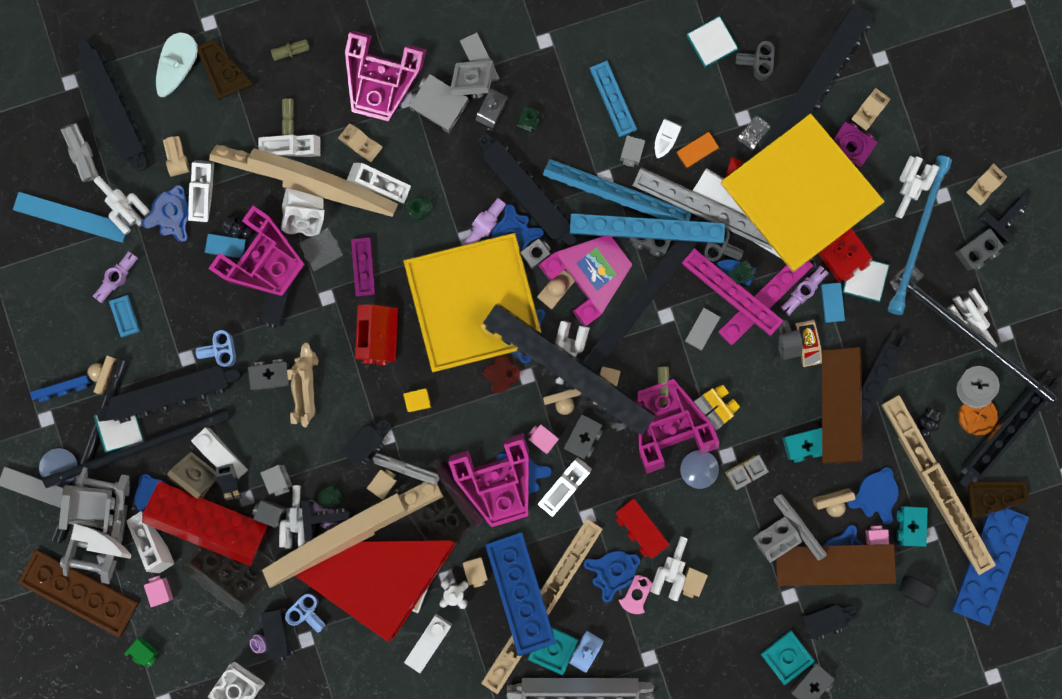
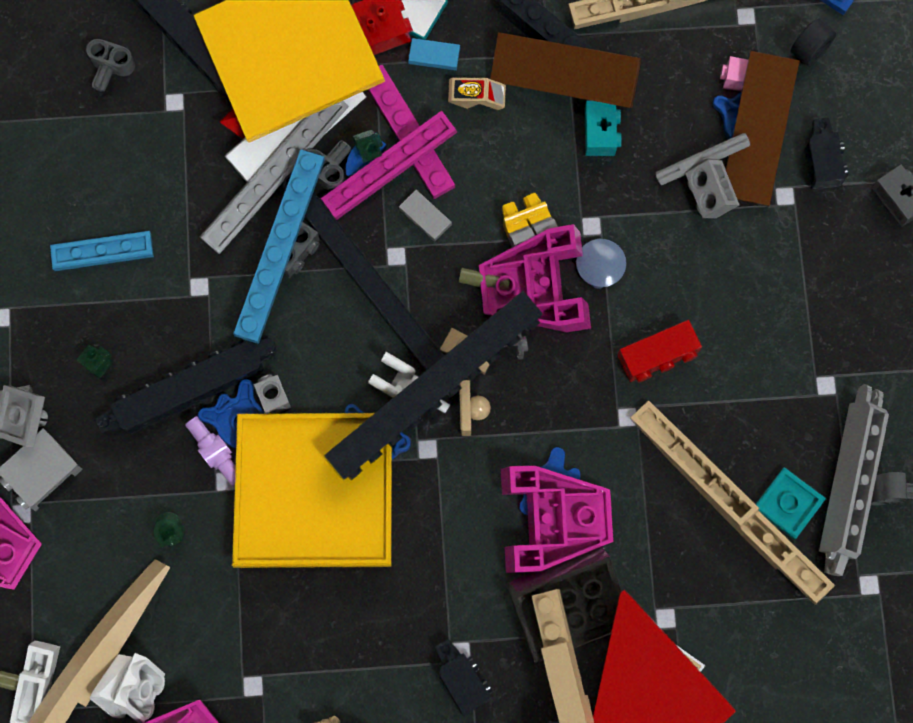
camera: 75 degrees left, 10 degrees down
clear piece [299,228,344,271] -> none
tan slope [338,123,383,162] -> none
white slope [347,163,411,203] -> none
magenta plate [351,238,375,297] -> none
red piece [355,305,398,365] -> none
tan brick [367,469,398,500] -> none
light grey axle [373,453,440,485] -> none
yellow panel [404,389,431,412] -> none
white slope [404,614,452,673] -> none
white plant [440,579,469,609] -> none
tan brick [463,557,488,588] -> none
dark grey beam [476,89,508,129] -> none
clear red plate [483,355,520,393] -> none
blue plate [486,532,557,656] -> none
bright pink brick [528,425,559,454] -> none
tan tile [537,270,575,309] -> none
dark pink wedge [538,236,632,326] -> none
white slope [538,457,592,517] -> none
dark azure plate [543,159,691,221] -> none
dark grey brick [563,415,603,459] -> none
light blue beam [569,631,604,673] -> none
blue tile [583,551,640,603] -> none
bright pink piece [619,575,653,614] -> none
light grey brick [620,136,645,167] -> none
white plant [650,536,688,602] -> none
white plate [655,119,682,158] -> none
orange tile [676,132,719,169] -> none
tan brick [682,567,708,598] -> none
white tile [686,16,738,68] -> none
light grey hips [725,455,768,490] -> none
clear bracket [737,116,770,150] -> none
teal tile [760,630,815,685] -> none
dark grey beam [778,319,803,360] -> none
lavender pin [780,266,829,316] -> none
tan tile [813,488,856,517] -> none
blue tile [847,467,898,524] -> none
teal brick [896,506,928,547] -> none

